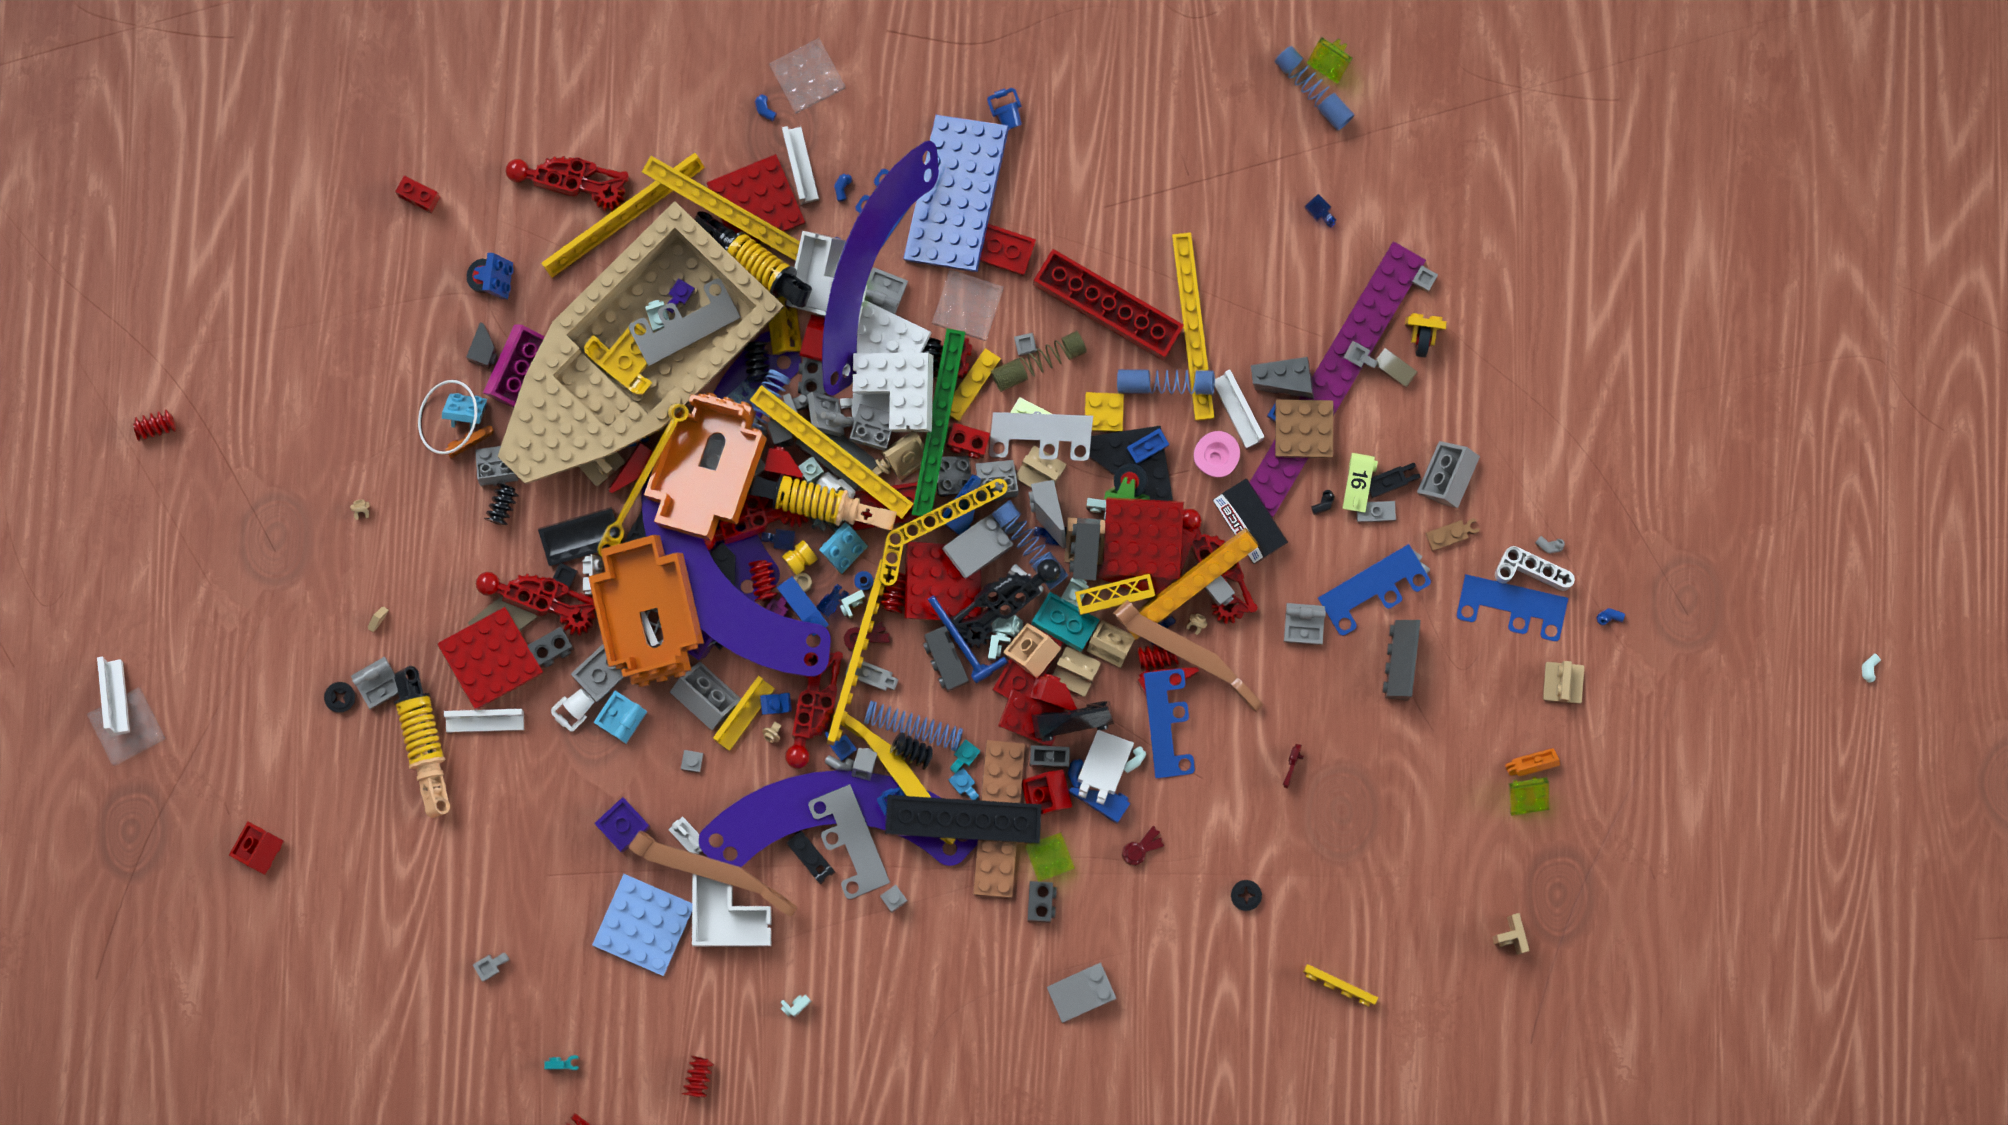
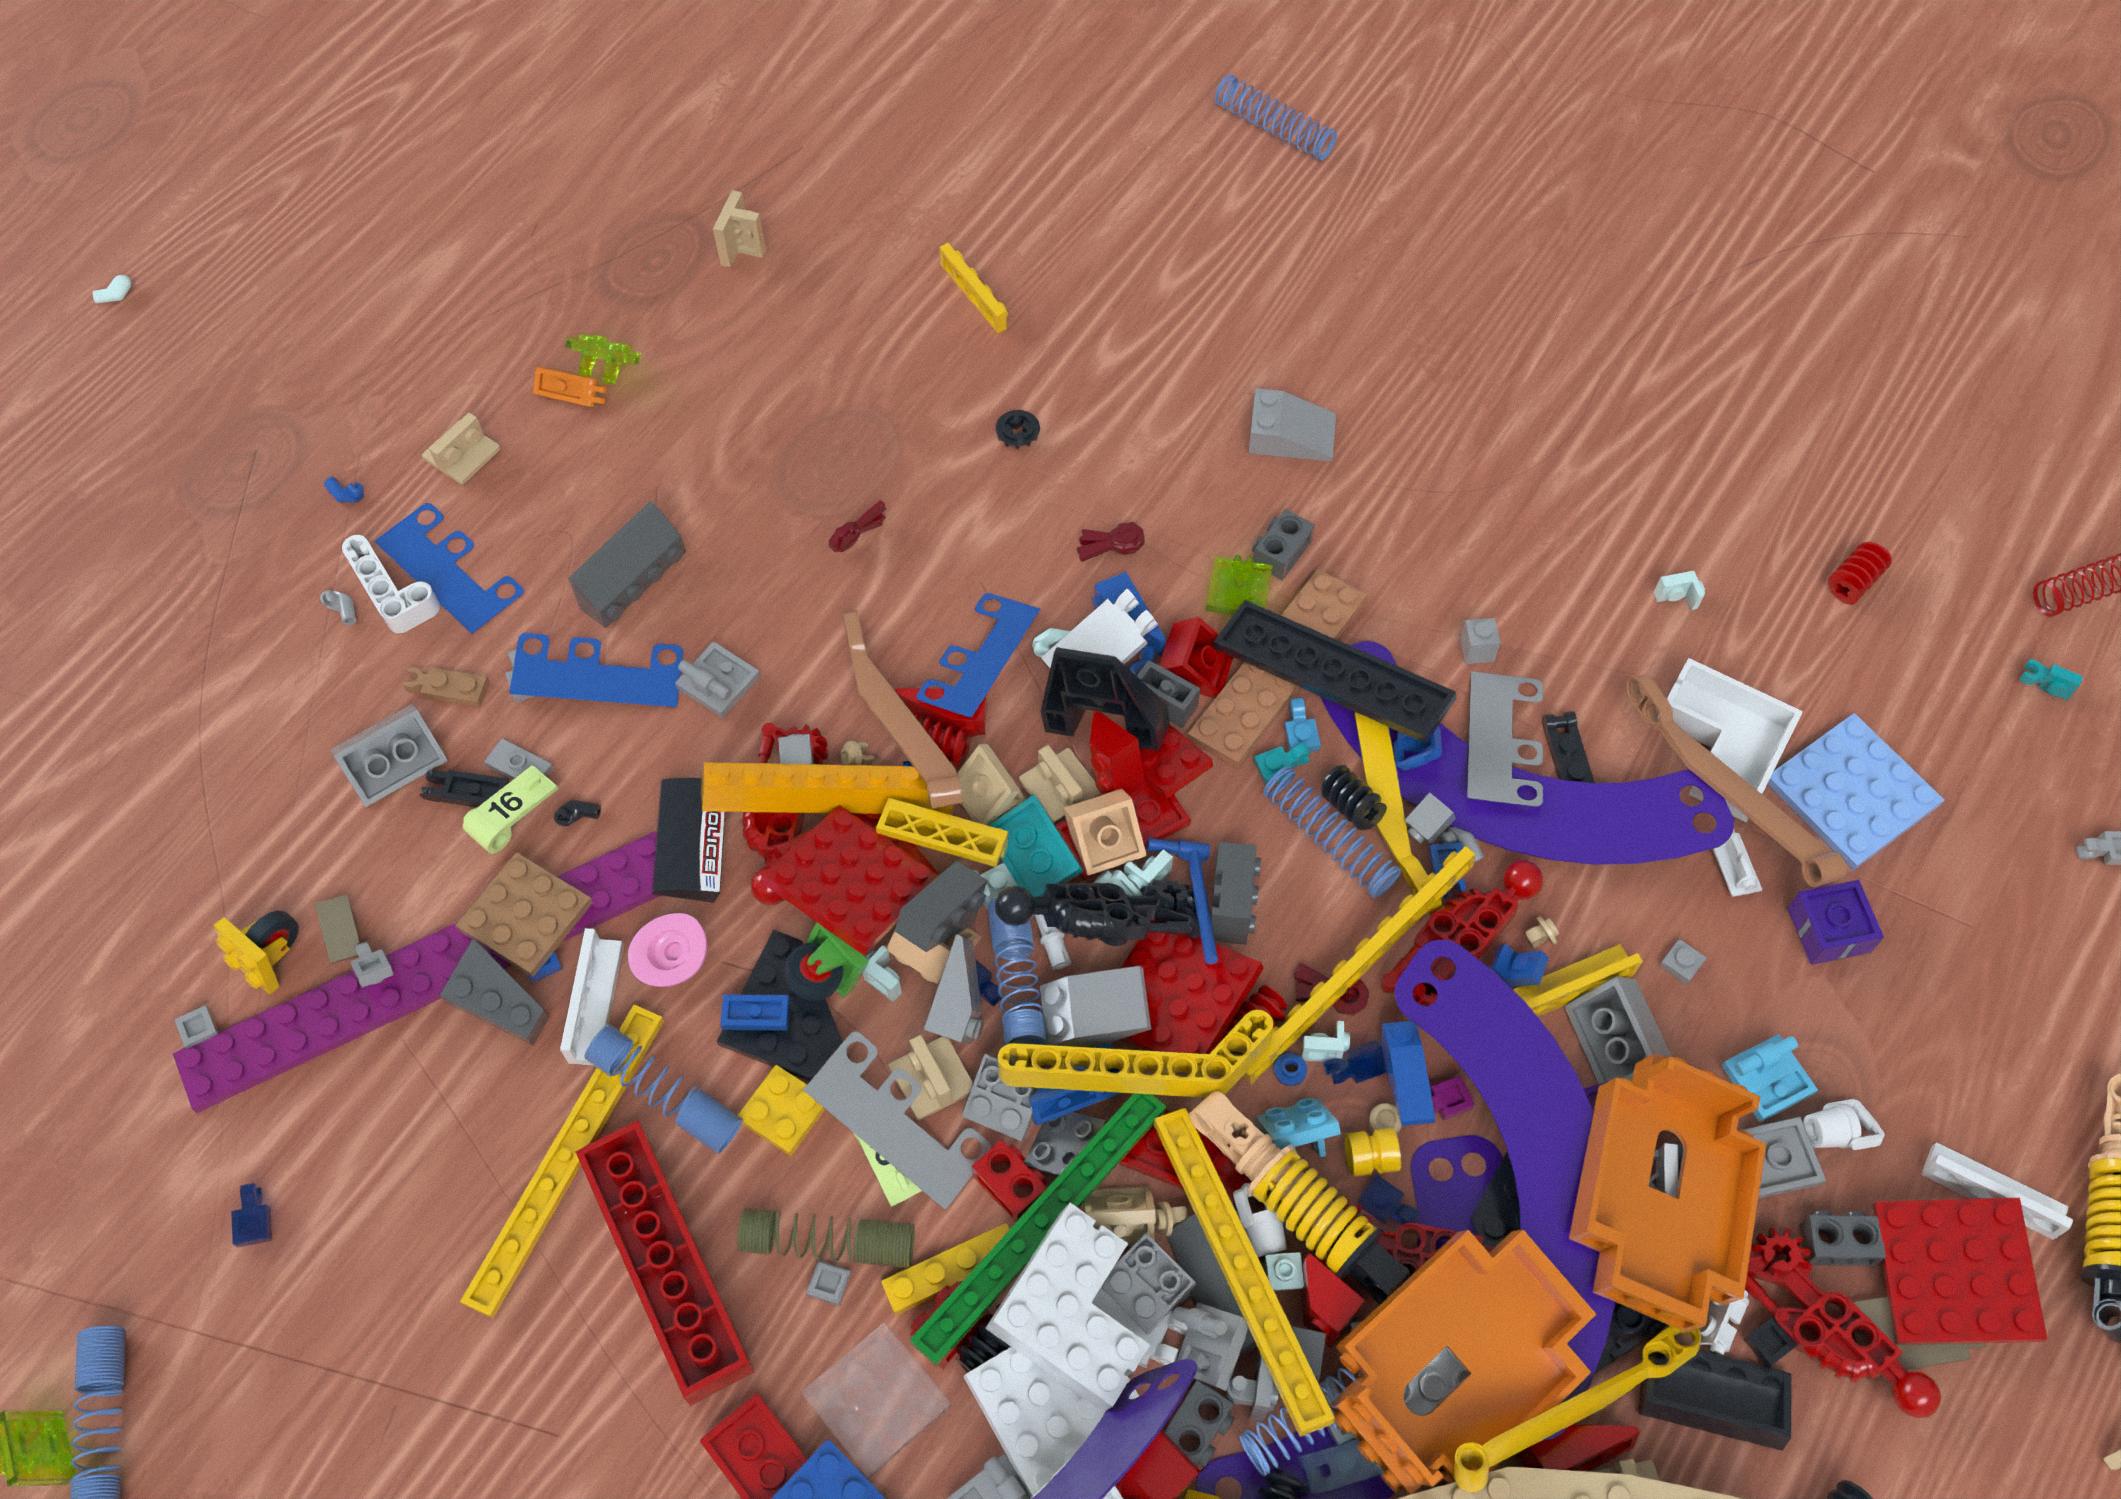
camera: 145 degrees left, 20 degrees down
red piece [748,560,778,602] -> none
light grey hinge [845,660,899,691] -> none

